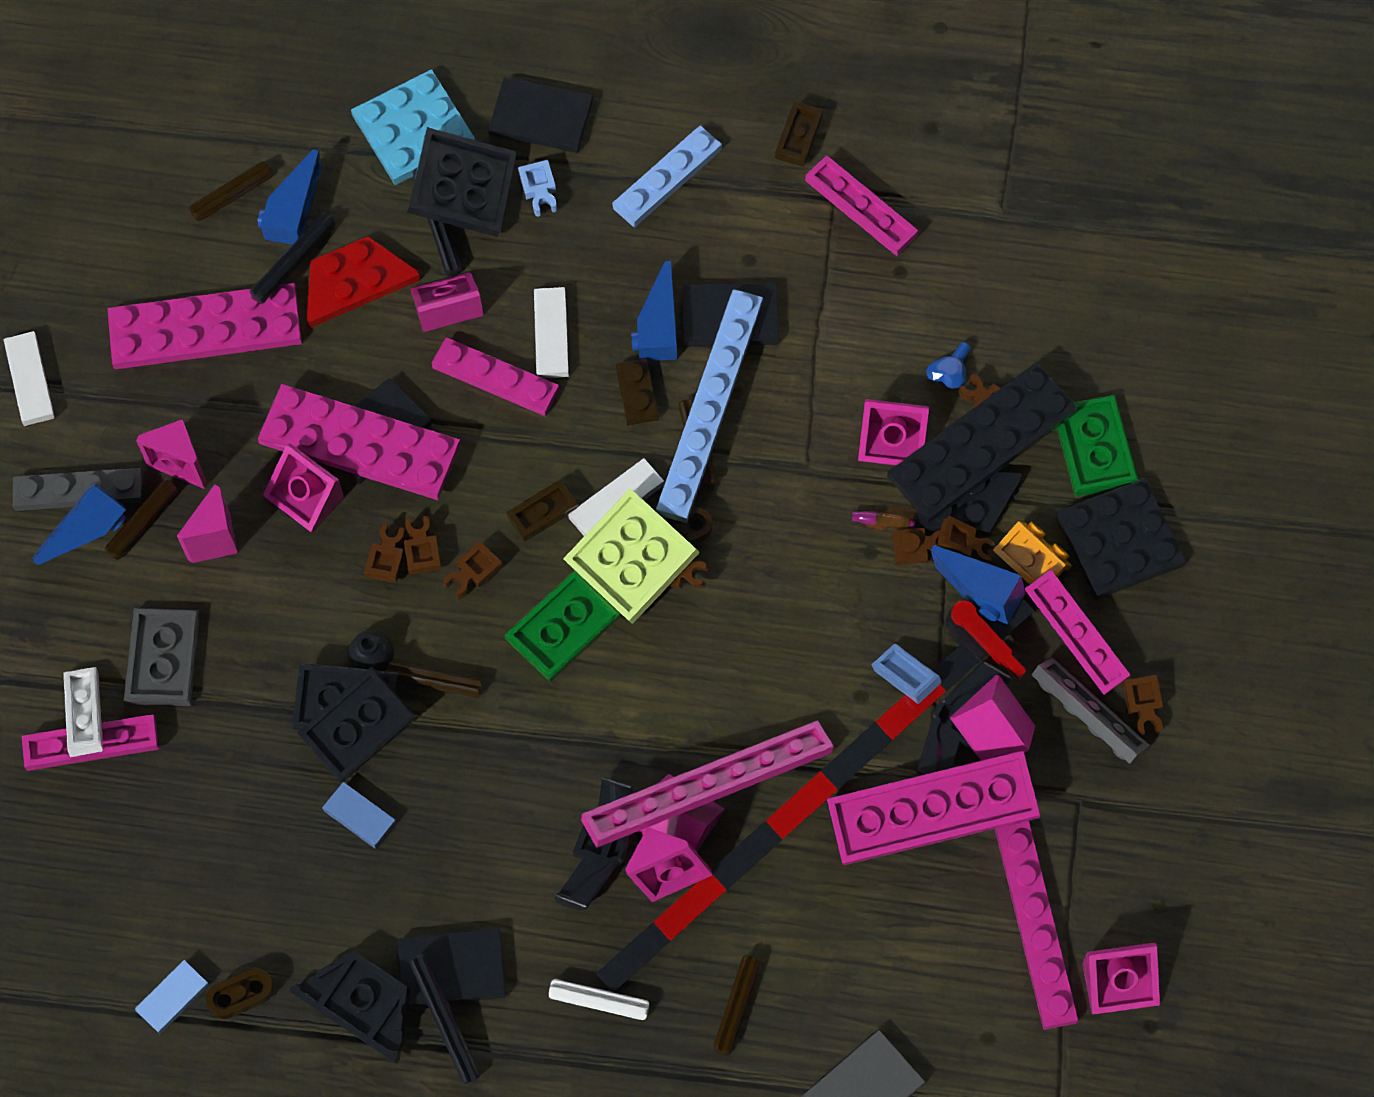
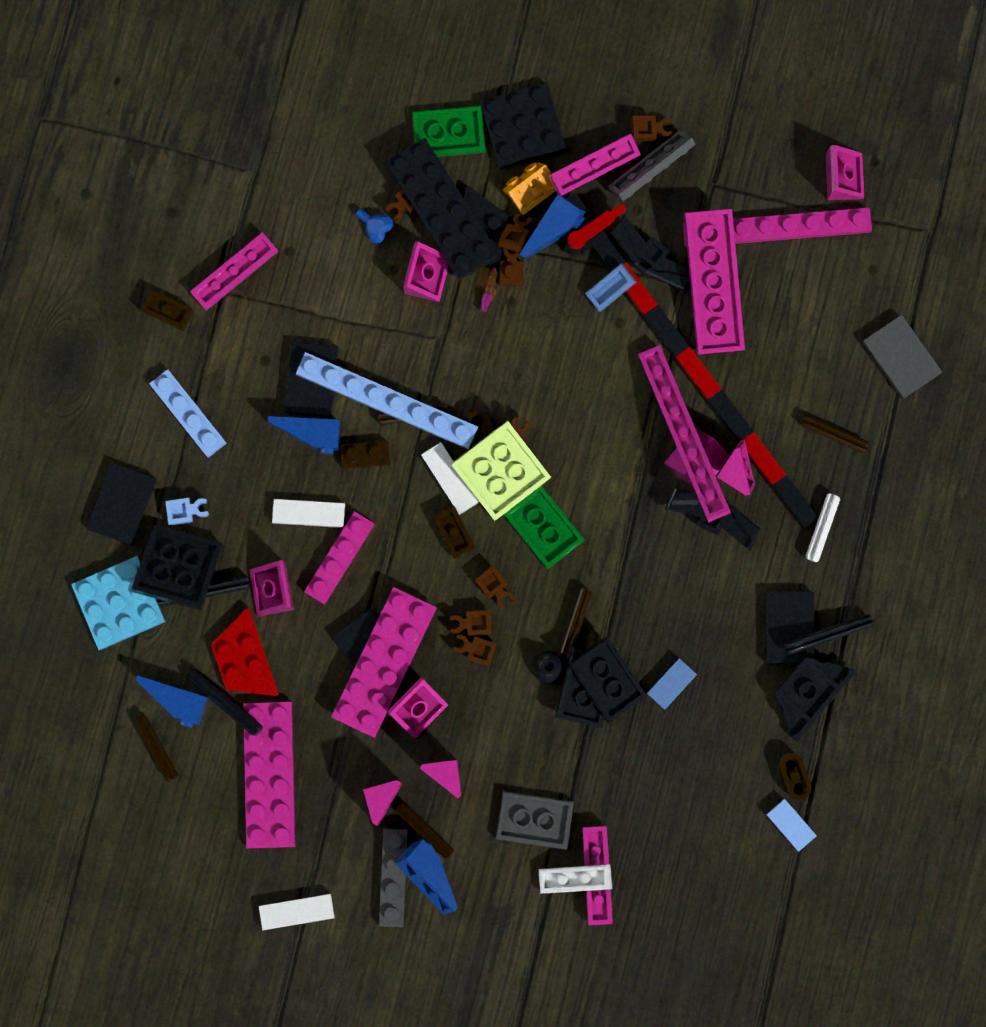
camera: 85 degrees left, 15 degrees up
dark pink slope [950,675,1035,761] -> none

